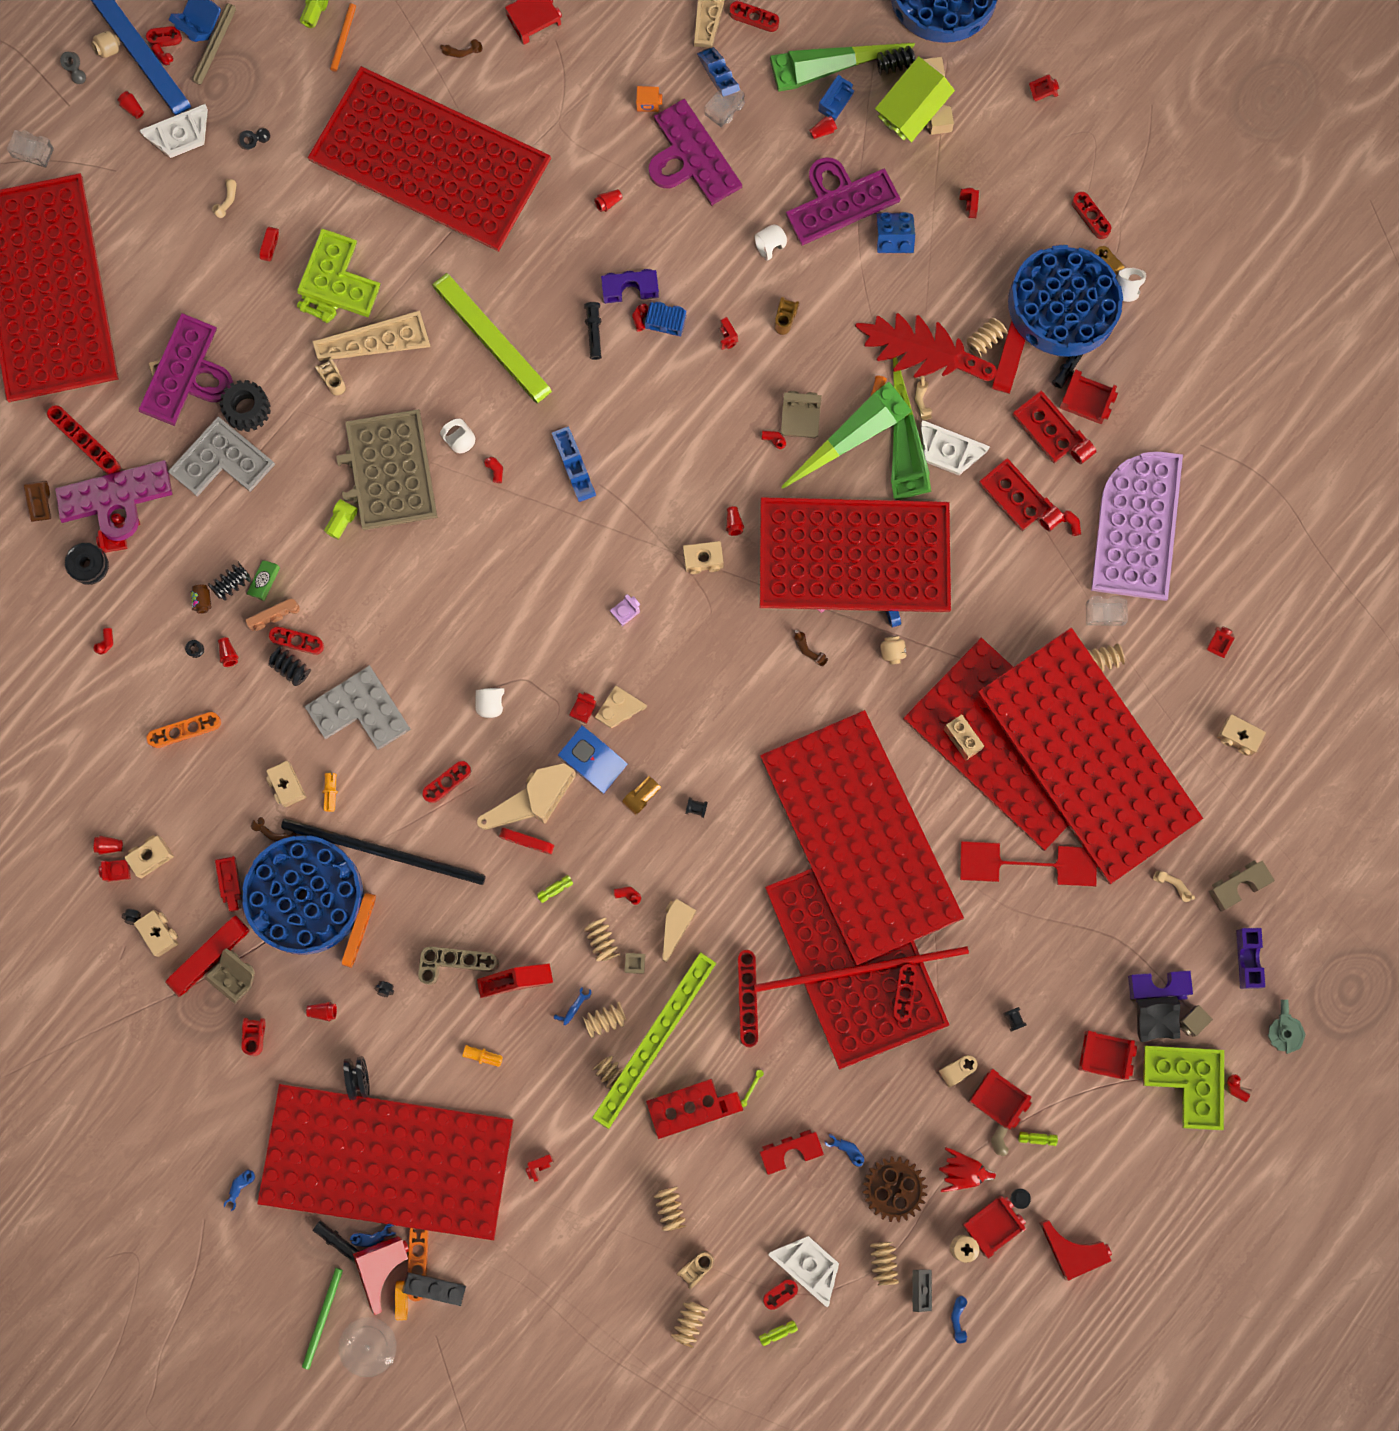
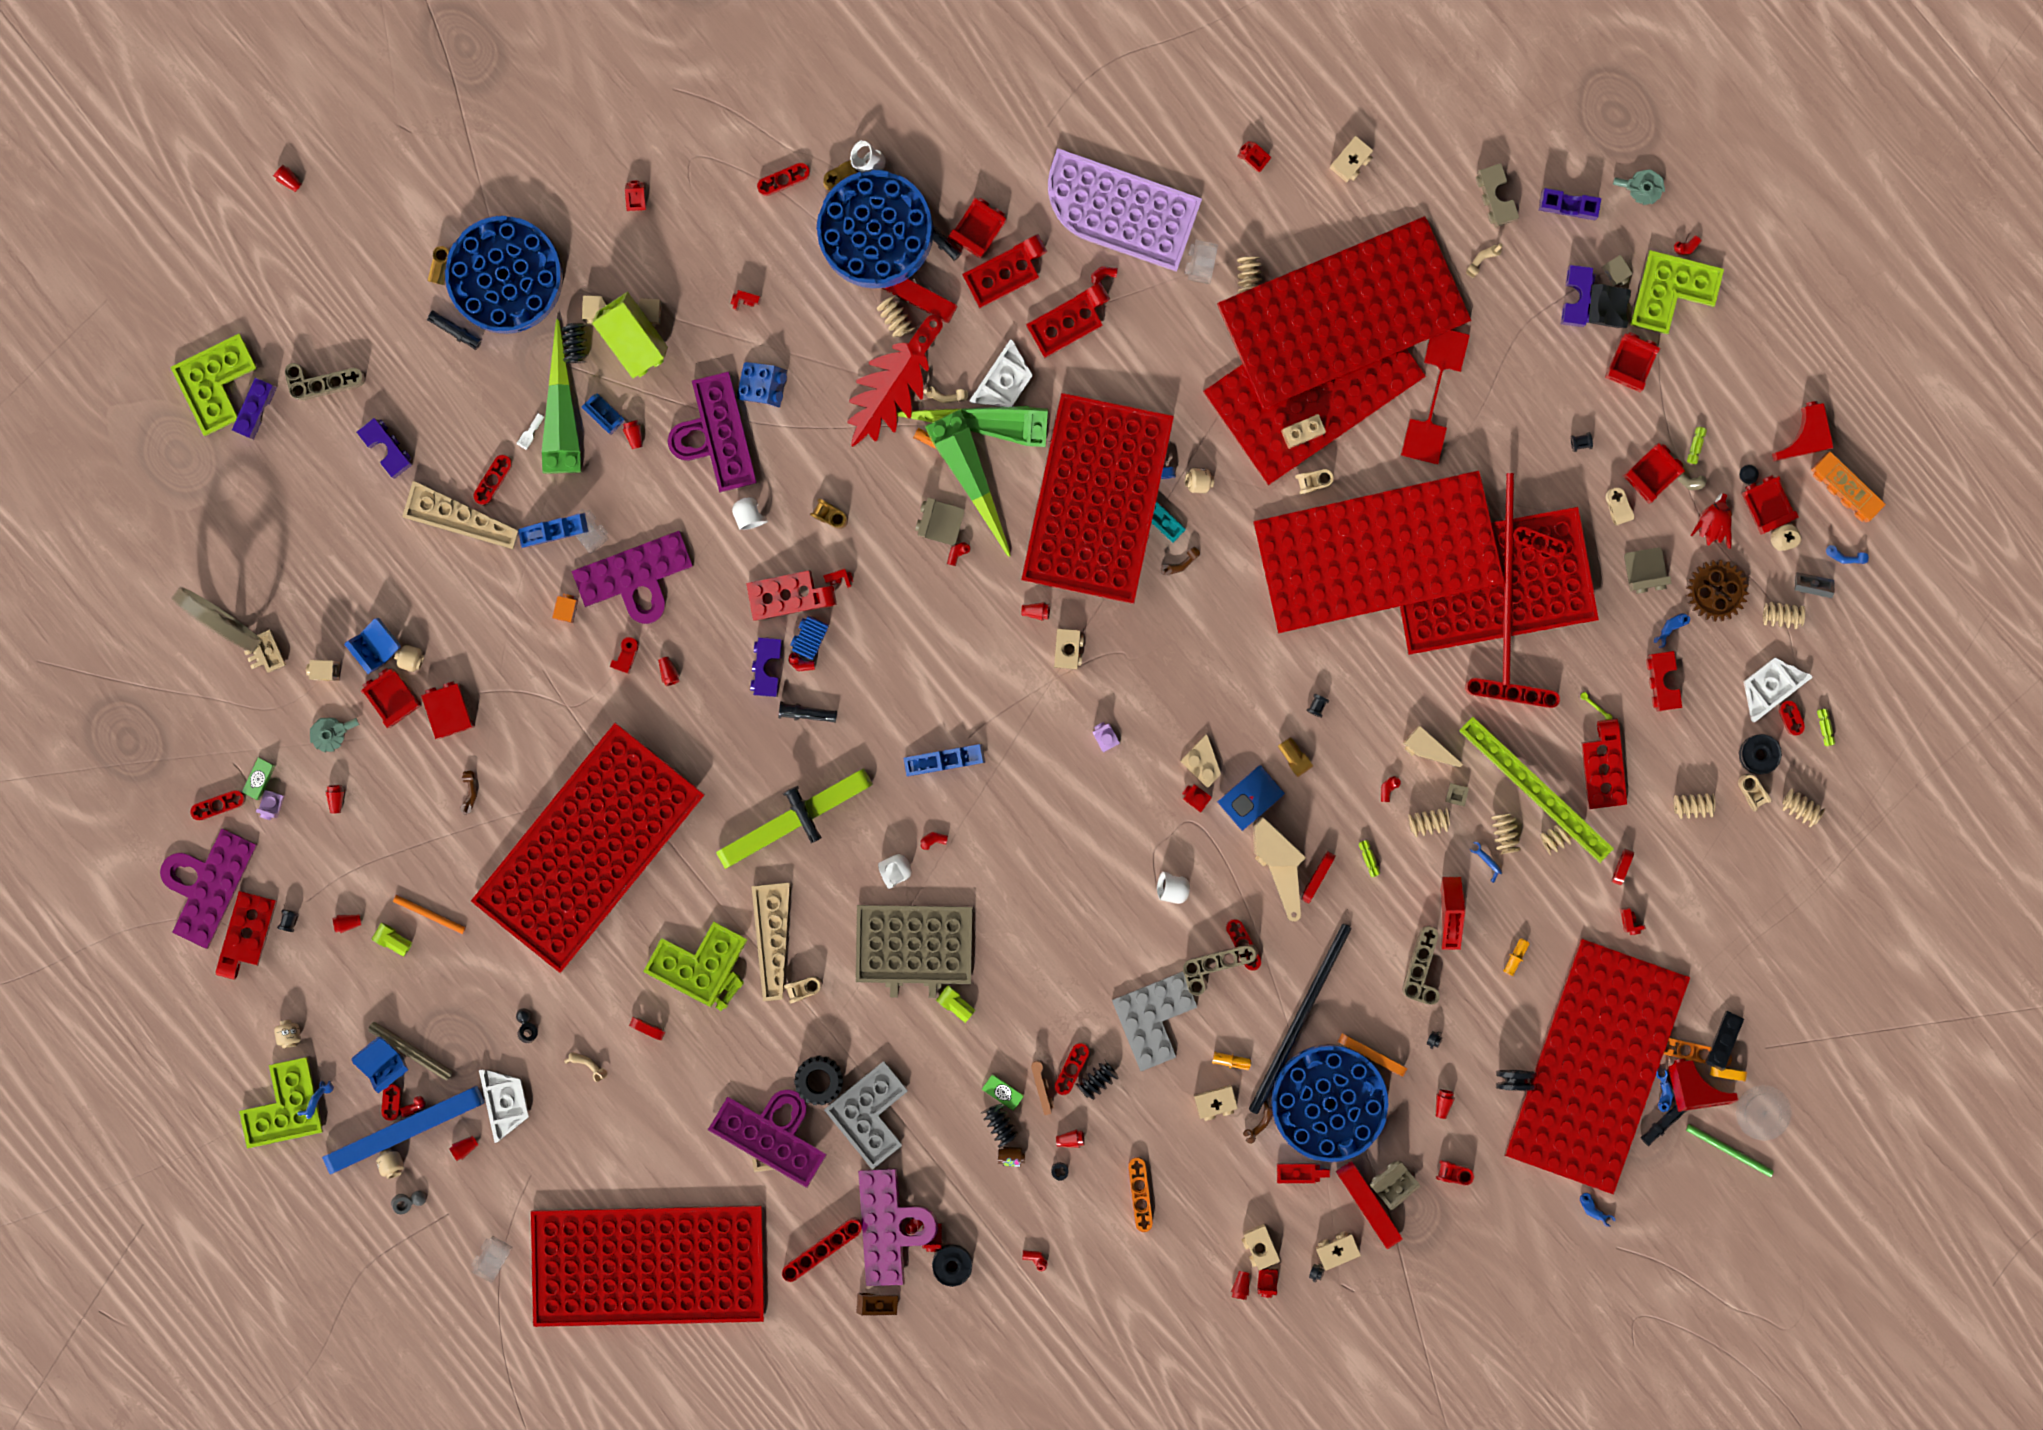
camera: 75 degrees left, 10 degrees up
none -> white piece [516,413,544,450]
none -> red leg [610,637,639,674]
none -> hinge [746,570,837,621]
none -> black pin [783,785,822,843]
none -> teal tile [1152,501,1186,543]
none -> dark tan beam [1183,944,1258,996]
none -> tan piece [1295,469,1333,494]
none -> red beam [1611,848,1634,886]
none -> dark tan bracket [1624,548,1672,594]
none -> black wheel [1738,734,1782,775]
none -> orange brick [1811,452,1886,522]

